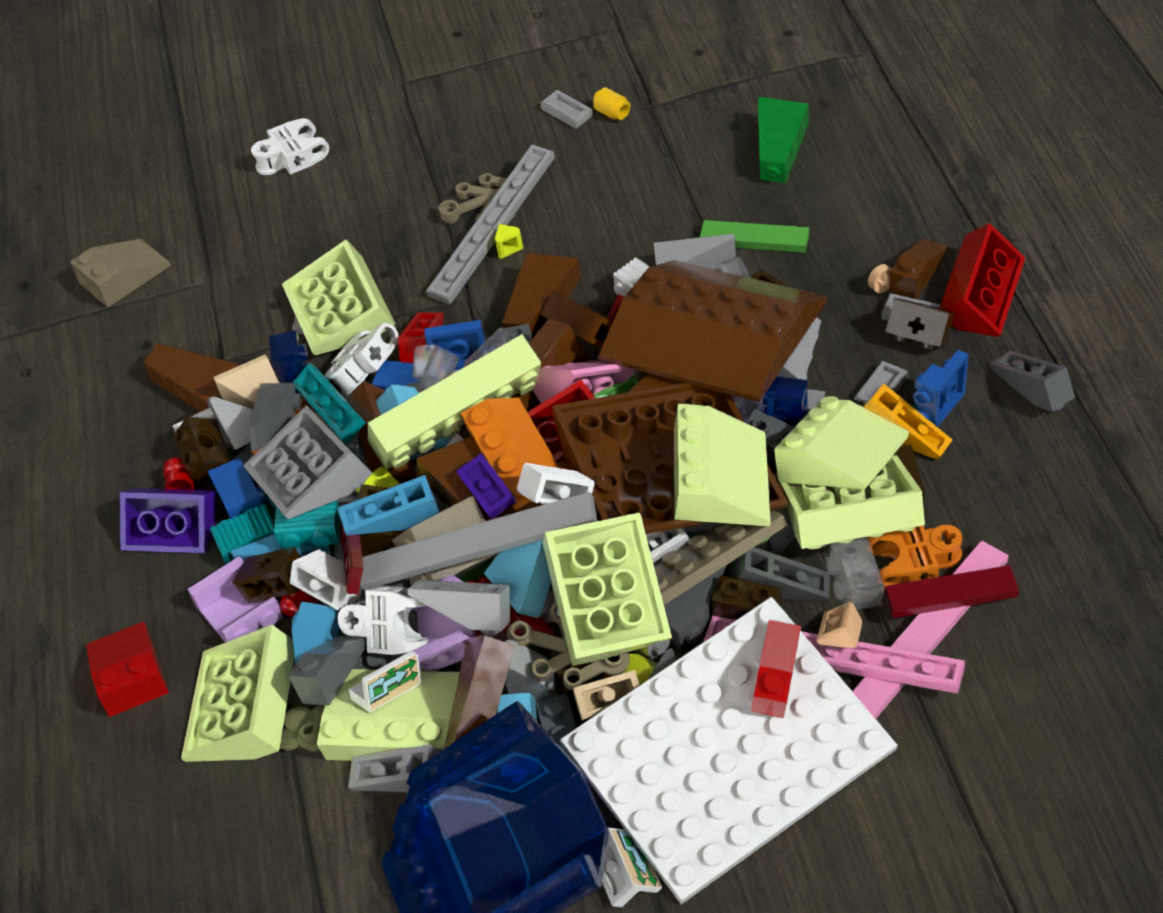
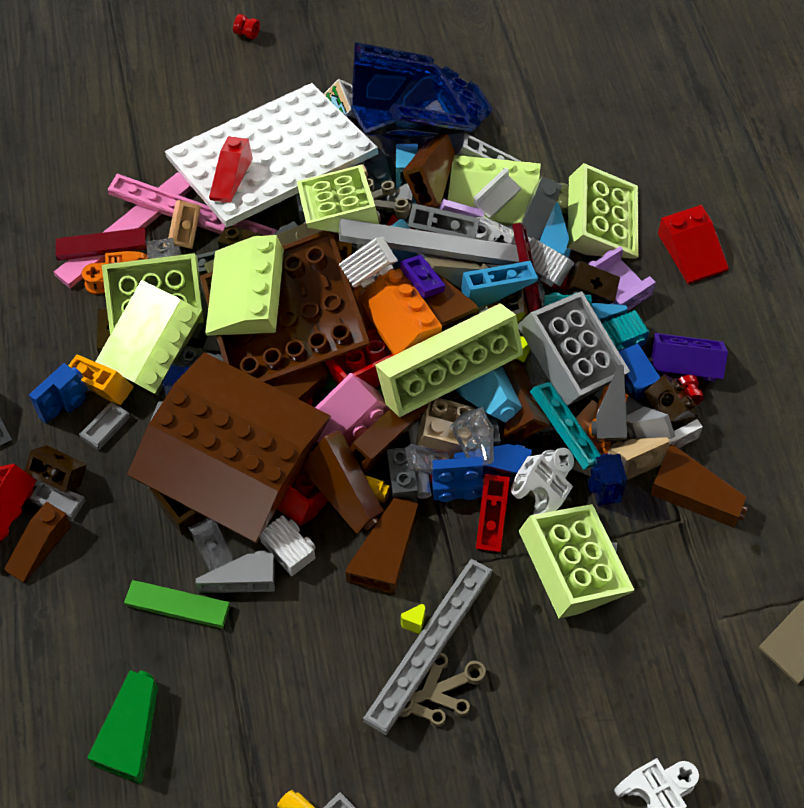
camera: 175 degrees right, 10 degrees up
light nougat tile [868,264,891,293] -> none

